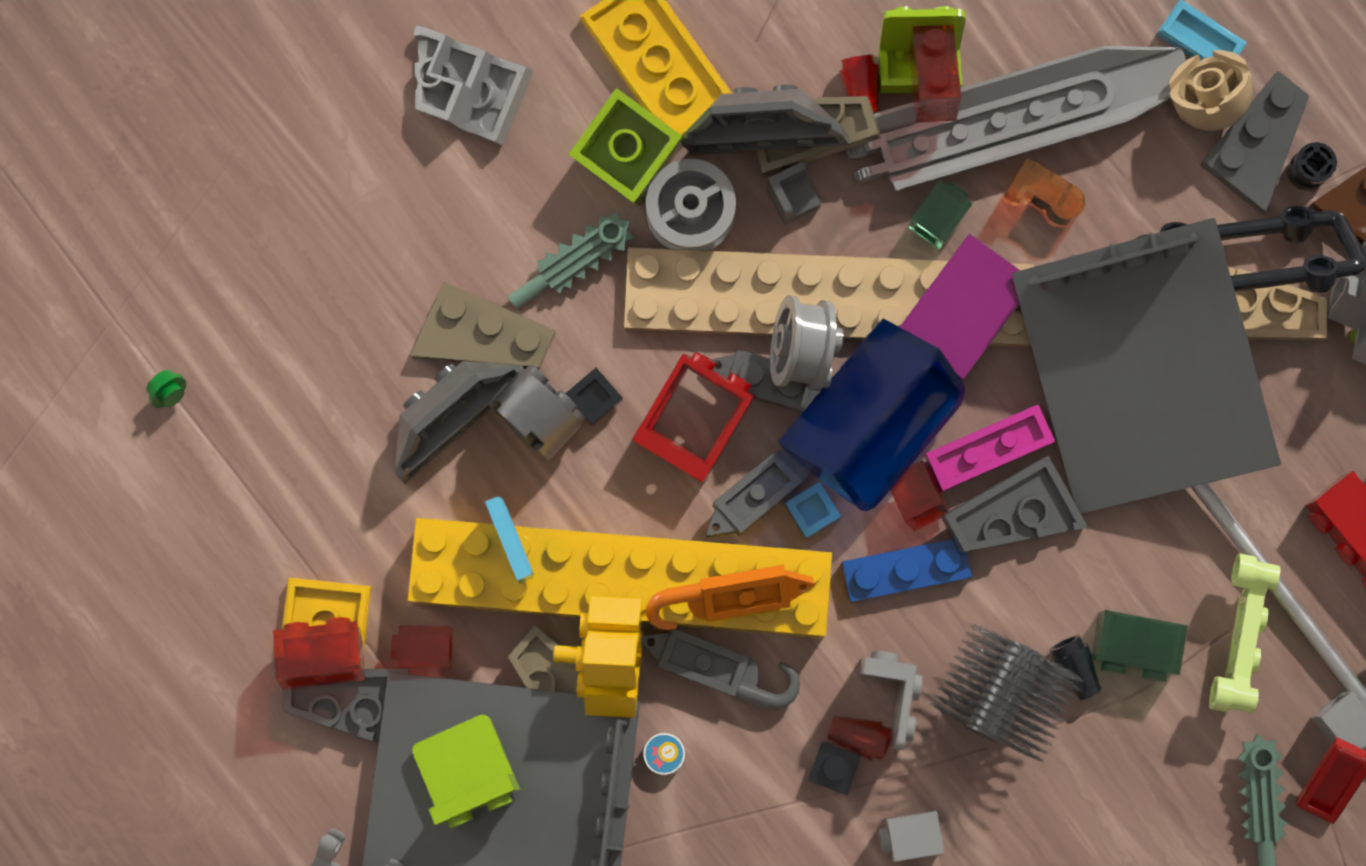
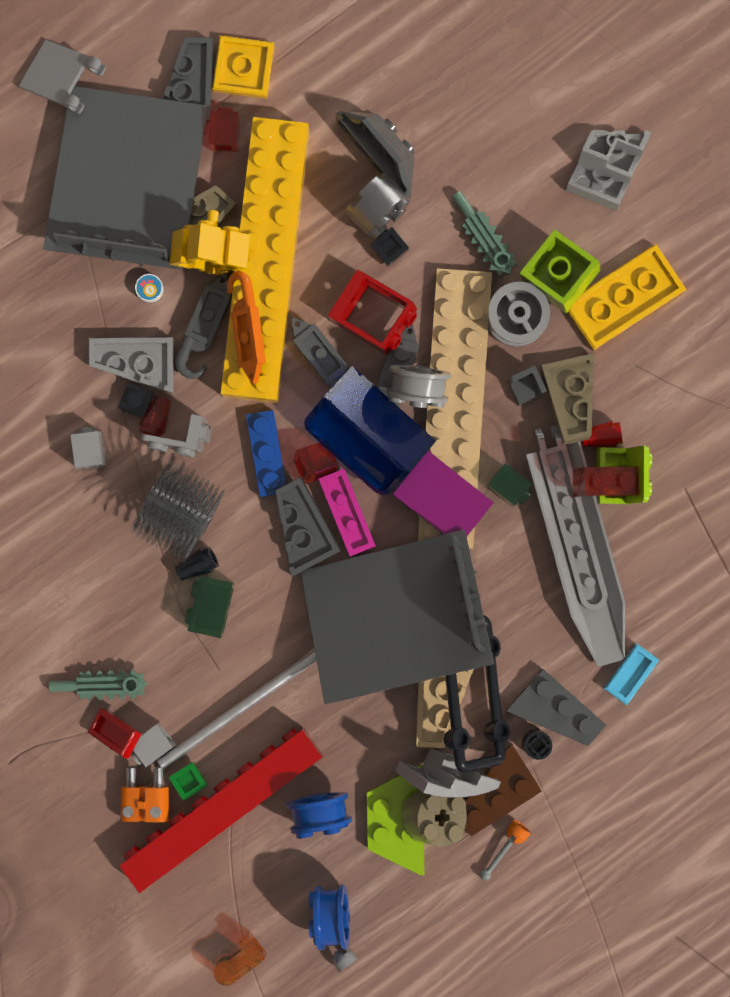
camera: 90 degrees right, 5 degrees up
clear red brick [273,617,366,690] -> none
dark tan wing [410,282,556,370] -> none
lime bracket [412,714,521,829] -> none
medium azure tile [485,496,534,583] -> none
dark grey wedge [681,84,850,155] -> none
dark azure tile [784,482,841,539] -> none
clear orange leg [1002,158,1085,225] -> none
tan cylinder [1169,50,1254,131] -> none
yellowish green plate [1209,553,1281,714] -> none
none -> light grey wing [89,337,174,394]

